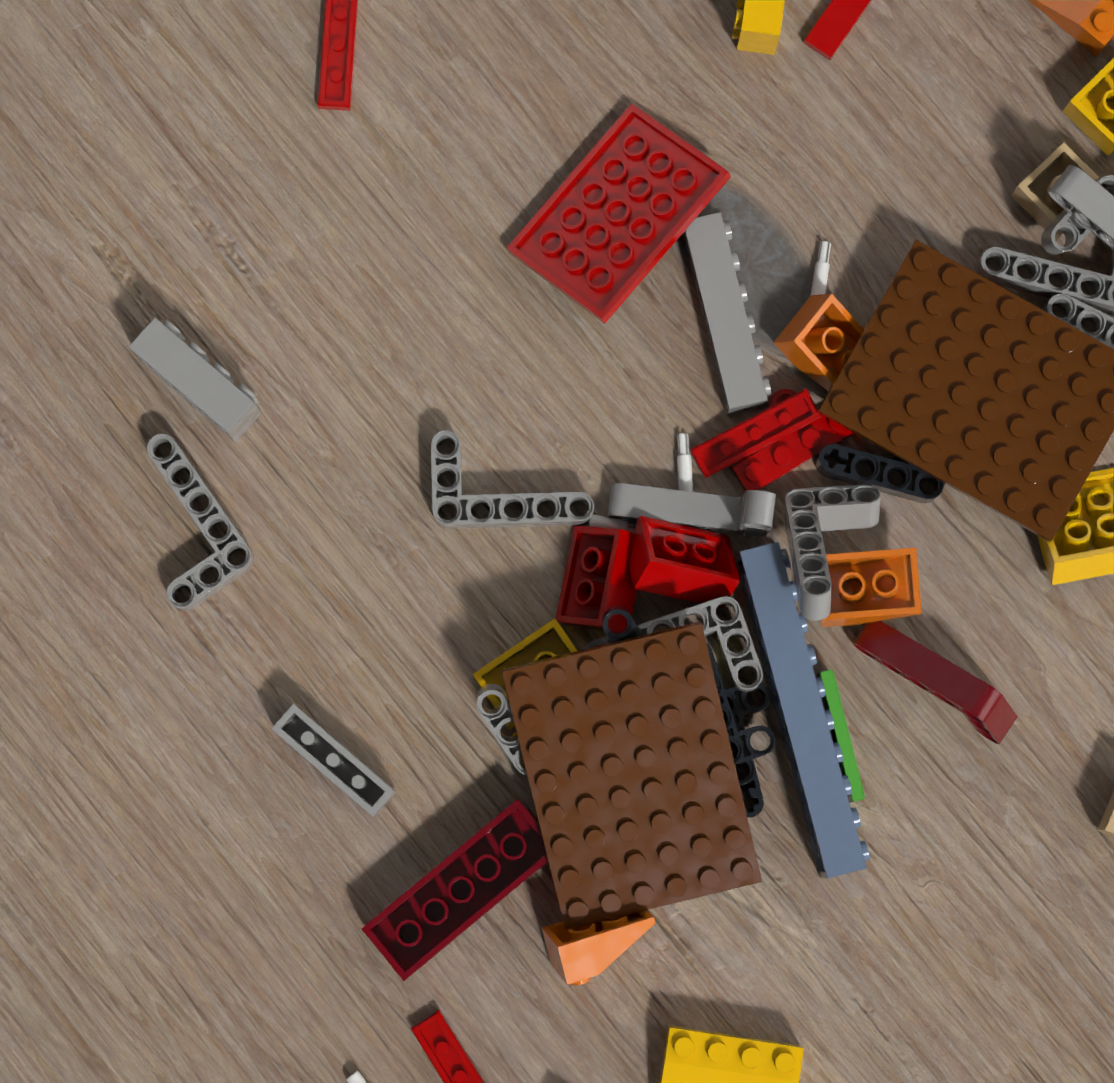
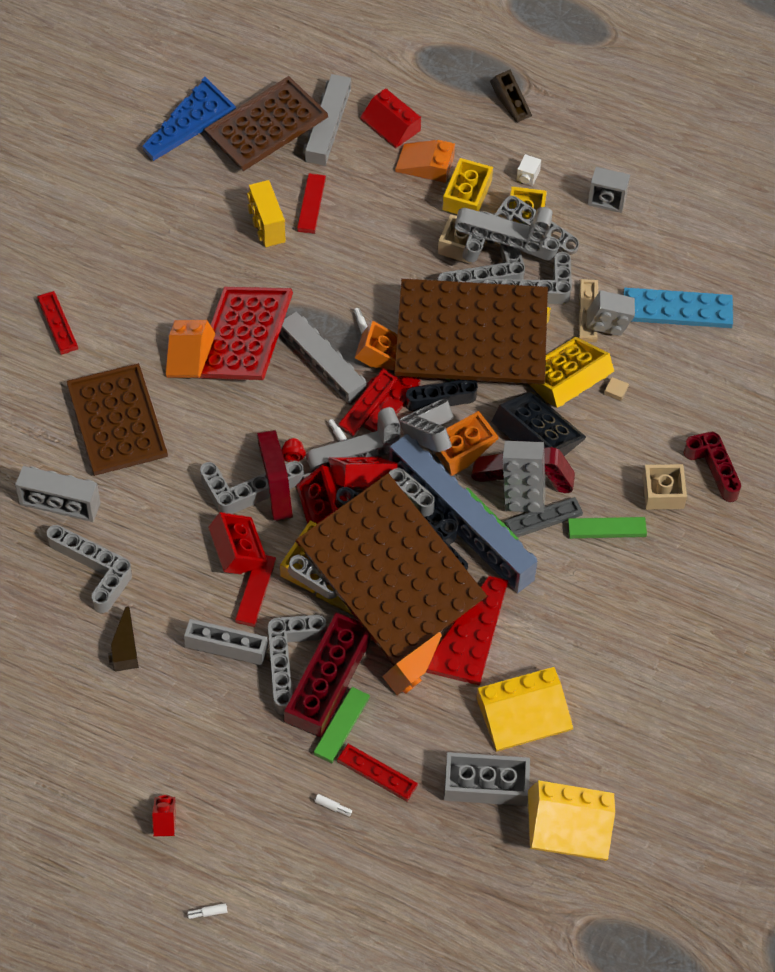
camera: 25 degrees left, 25 degrees down
none -> reddish brown plate [67,363,168,476]
none -> dark brown slope [108,606,139,672]
none -> red slope [152,795,176,837]
none -> orange slope [166,320,216,378]
none -> red slope [208,512,268,574]
none -> red tile [235,555,276,627]
none -> dark red beam [257,430,293,521]
none -> light grey beam [268,615,326,715]
none -> red cone [281,438,306,462]
none -> bright green tile [314,687,370,764]
none -> red wing [426,576,508,686]
none -> black slope [491,392,586,456]
none -> light grey brick [503,441,546,513]
none -> dark grey tile [504,497,583,537]
none -> bright green tile [568,517,647,539]

